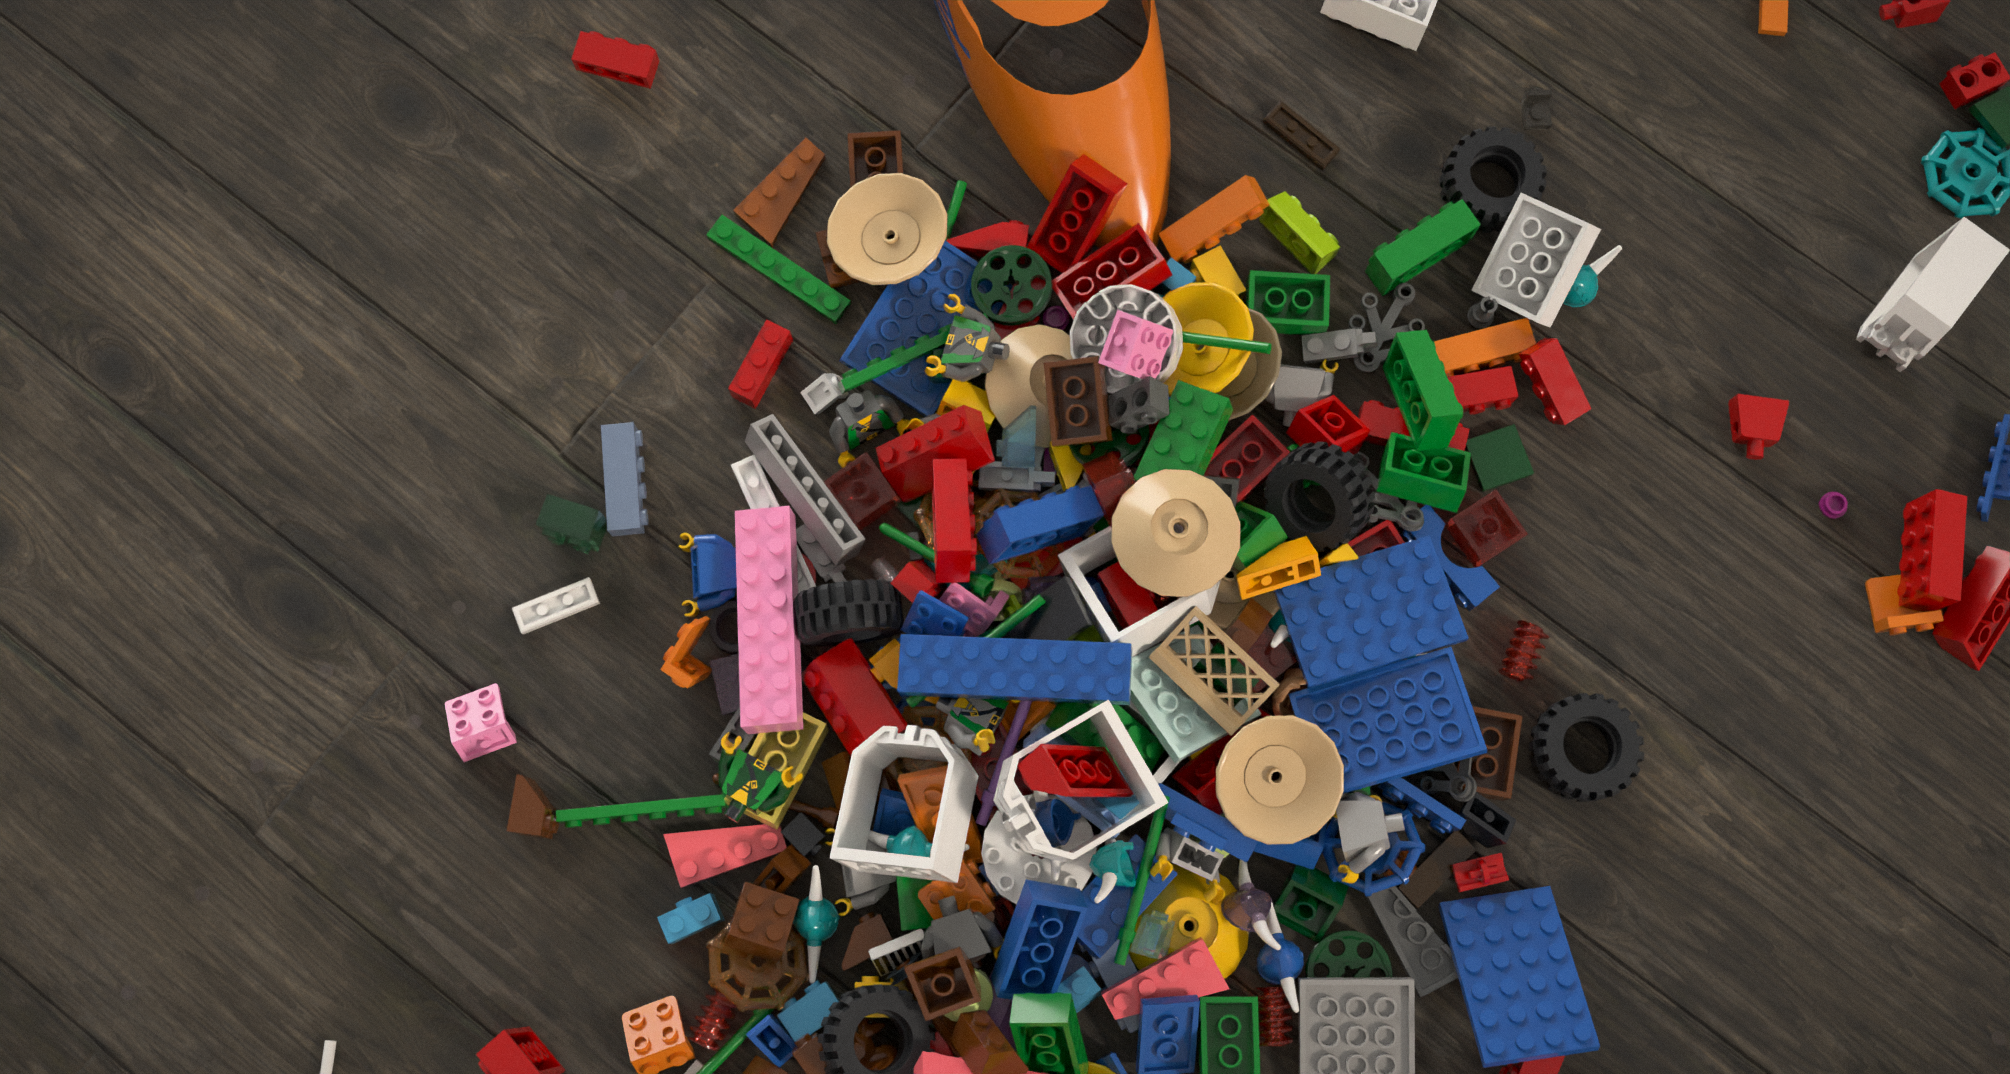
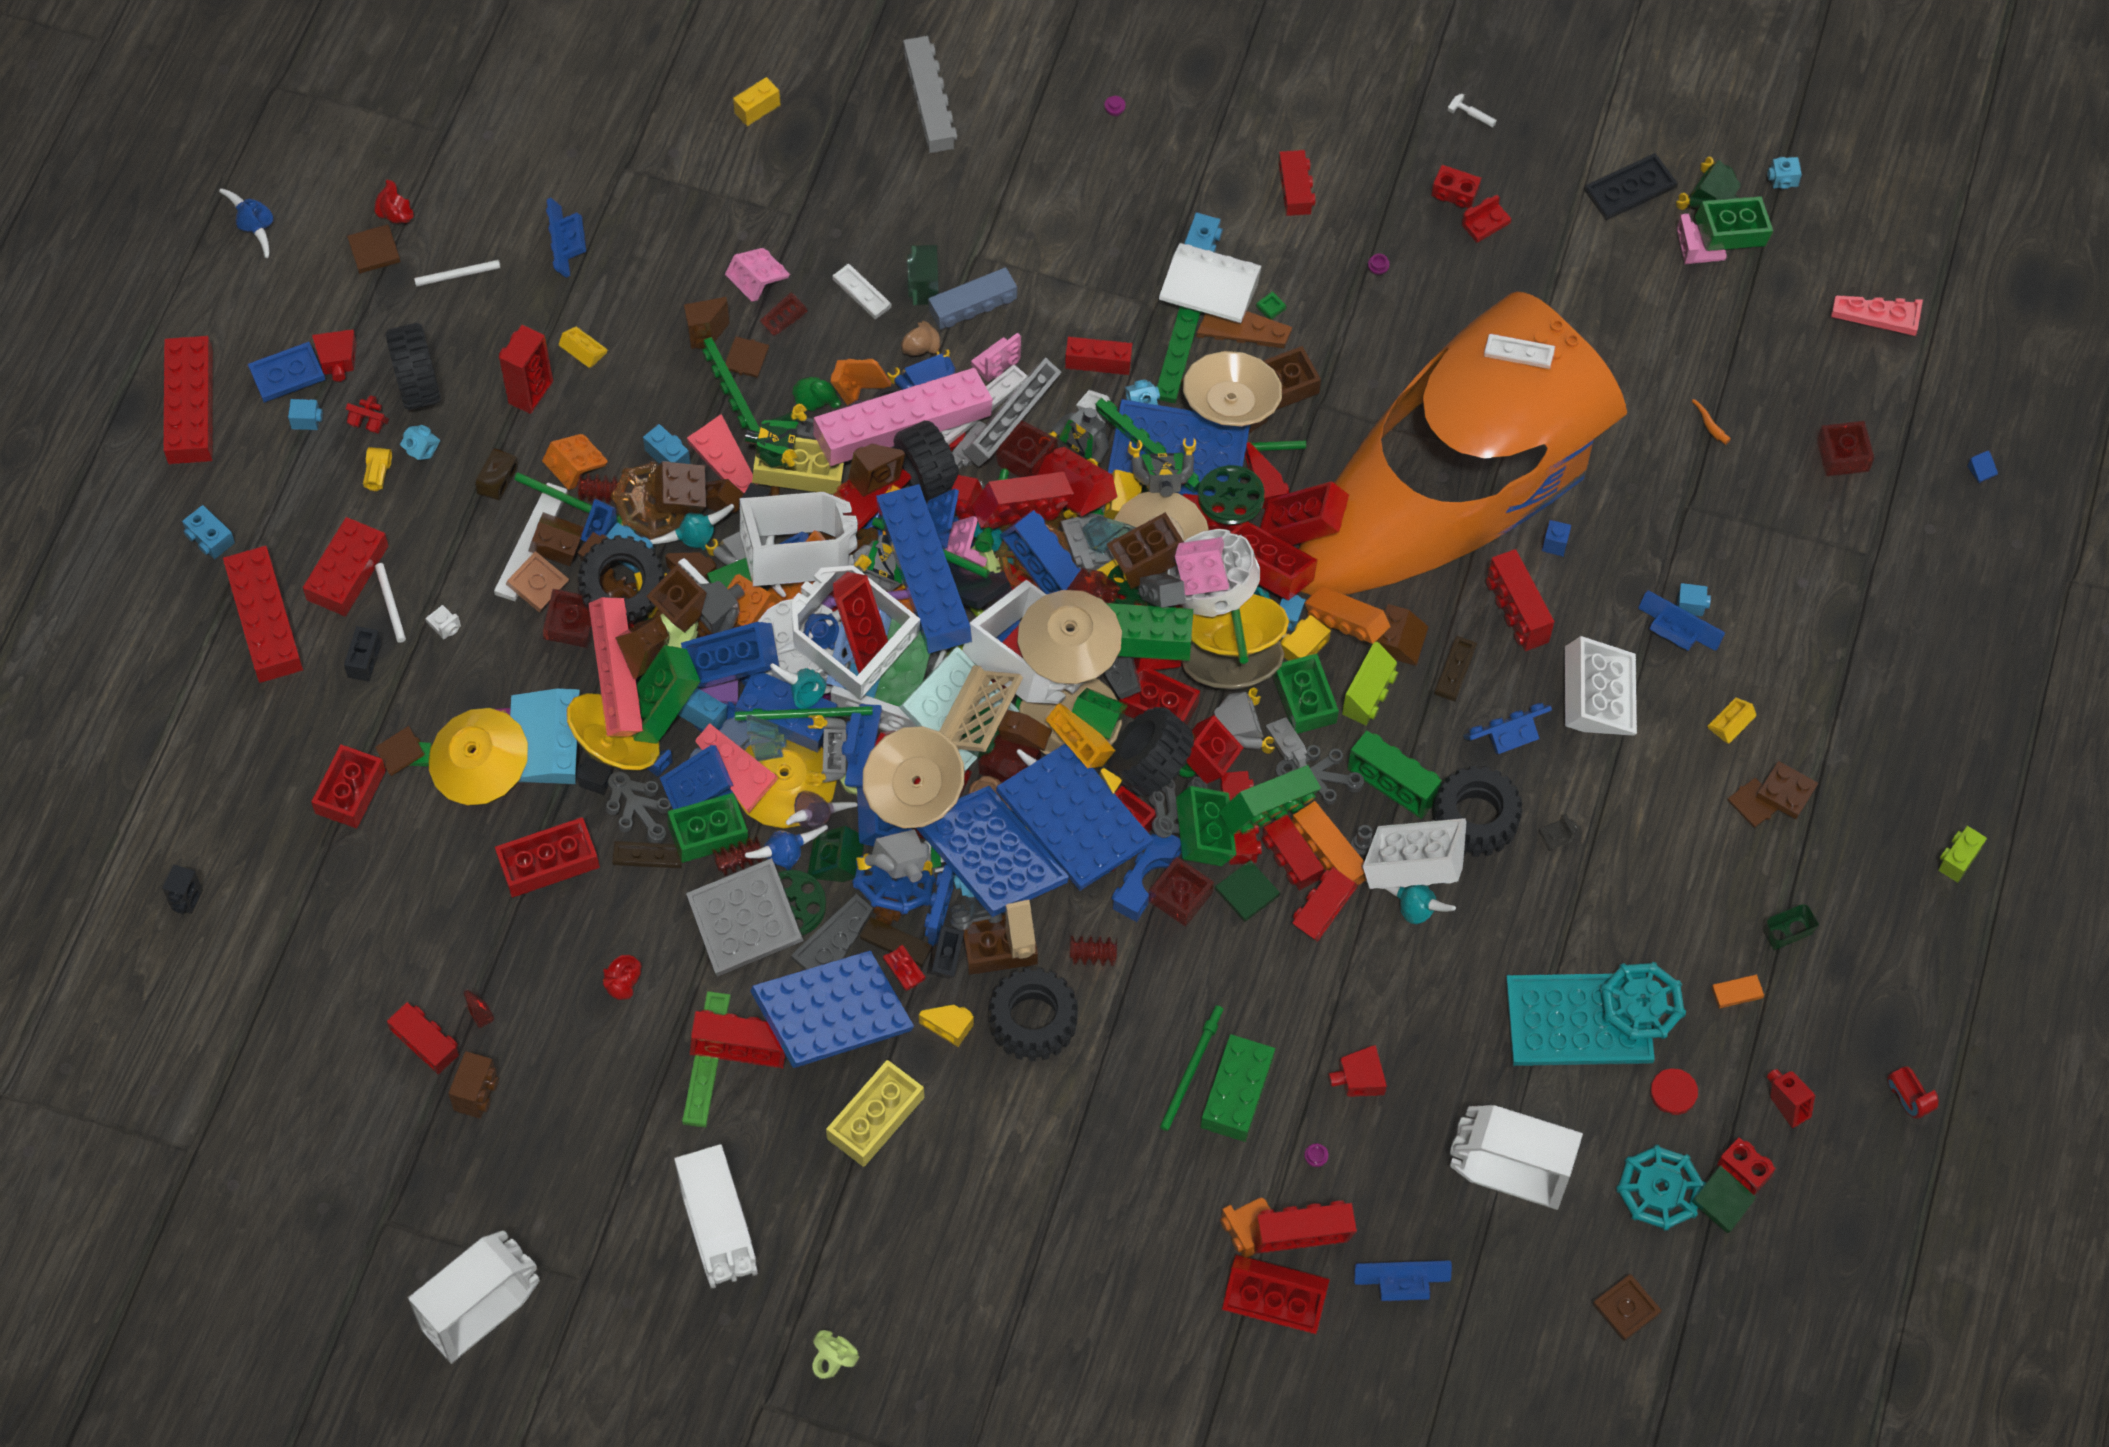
camera: 70 degrees right, 15 degrees down
none -> blue bracket [546,198,586,278]
none -> yellow slope [559,327,608,368]
none -> reddish brown piece [725,336,770,378]
none -> yellow brick [733,77,780,126]
none -> clear red slope [760,292,808,336]
none -> green hair [792,377,841,412]
none -> light yellow brick [826,1060,924,1167]
none -> reddish brown slope [848,443,905,497]
none -> medium nougat hair [901,321,941,356]
none -> light grey brick [903,36,957,153]
none -> yellow slope [919,1005,974,1047]
none -> bright pink bracket [971,333,1021,382]
none -> tan slope [1006,899,1035,958]
none -> magenta plate [1105,96,1125,116]
none -> medium azure brick [1125,380,1160,405]
none -> white slope [1159,243,1261,323]
none -> green bar [1160,1005,1224,1131]
none -> dark azure brick [1185,213,1223,253]
none -> green brick [1201,1034,1275,1142]
none -> green tile [1256,292,1287,320]
none -> magenta plate [1368,254,1389,274]
none -> reddish brown slope [1376,604,1429,666]
none -> blue bracket [1463,703,1552,754]
none -> red brick [1486,549,1555,651]
none -> teal plate [1506,973,1655,1066]
none -> teal plate [1600,961,1686,1041]
none -> red tile [1650,1068,1698,1115]

